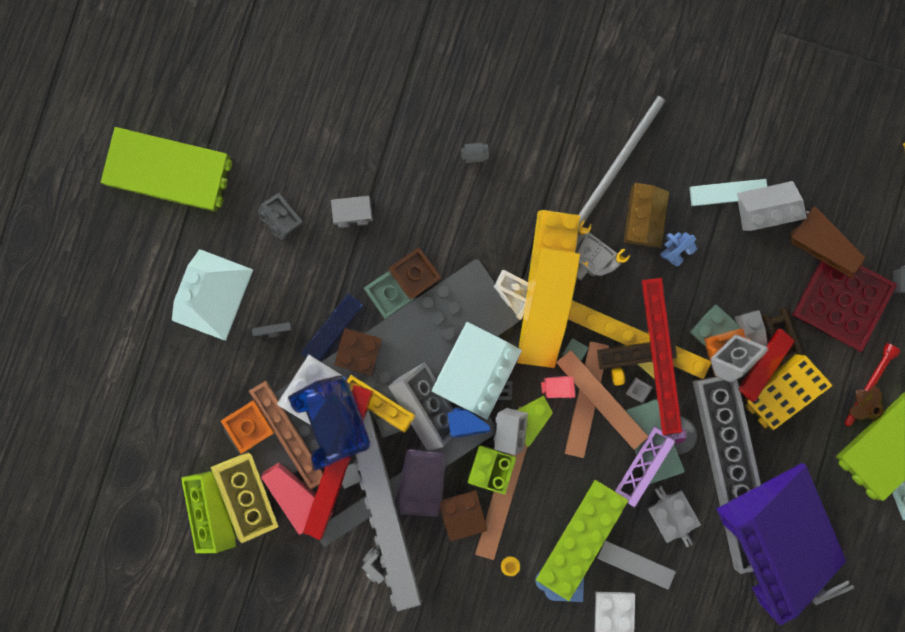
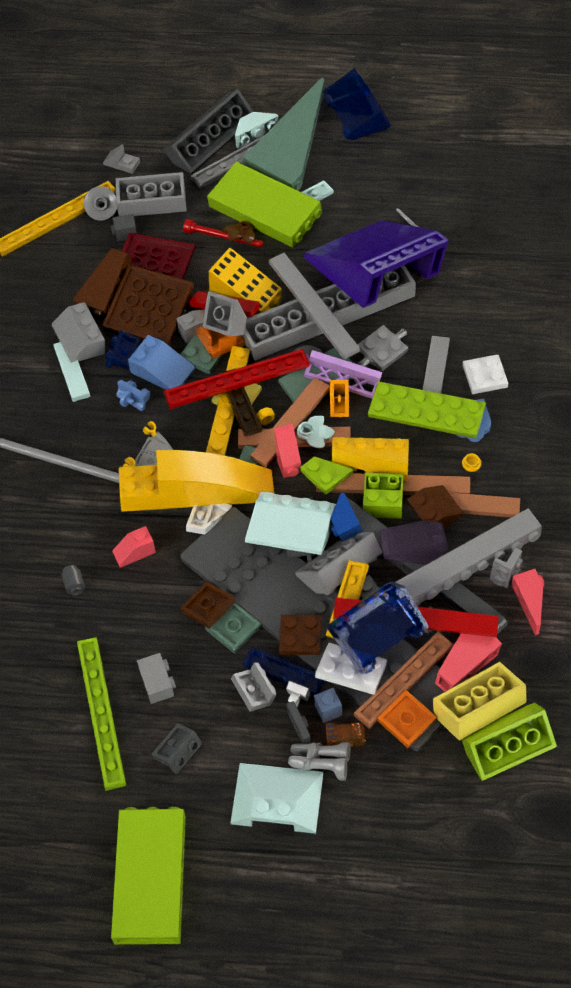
camera: 90 degrees left, 30 degrees down
light grey brick [494,408,528,455] -> none
pearl gold slope [623,183,669,248] -> none
light grey tile [625,377,652,404] -> none
none -> lime tile [77,637,126,791]
none -> reddish brown plate [102,265,194,346]
none -> clear blue bracket [105,330,140,370]
none -> coral slope [112,526,156,568]
none -> medium blue slope [128,335,196,390]
none -> light grey bracket [231,662,276,712]
none -> light grey tile [269,253,360,359]
none -> white tile [286,681,310,707]
none -> light grey piece [288,742,351,781]
none -> light aqua plate [297,416,335,448]
none -> sand blue brick [314,688,342,723]
none -> clear orange leg [326,723,366,747]
none -> light orange slope [330,379,349,417]
none -> yellow wedge [332,437,409,481]
none -> nougat tile [449,493,520,518]
none -> coral slope [511,569,544,635]

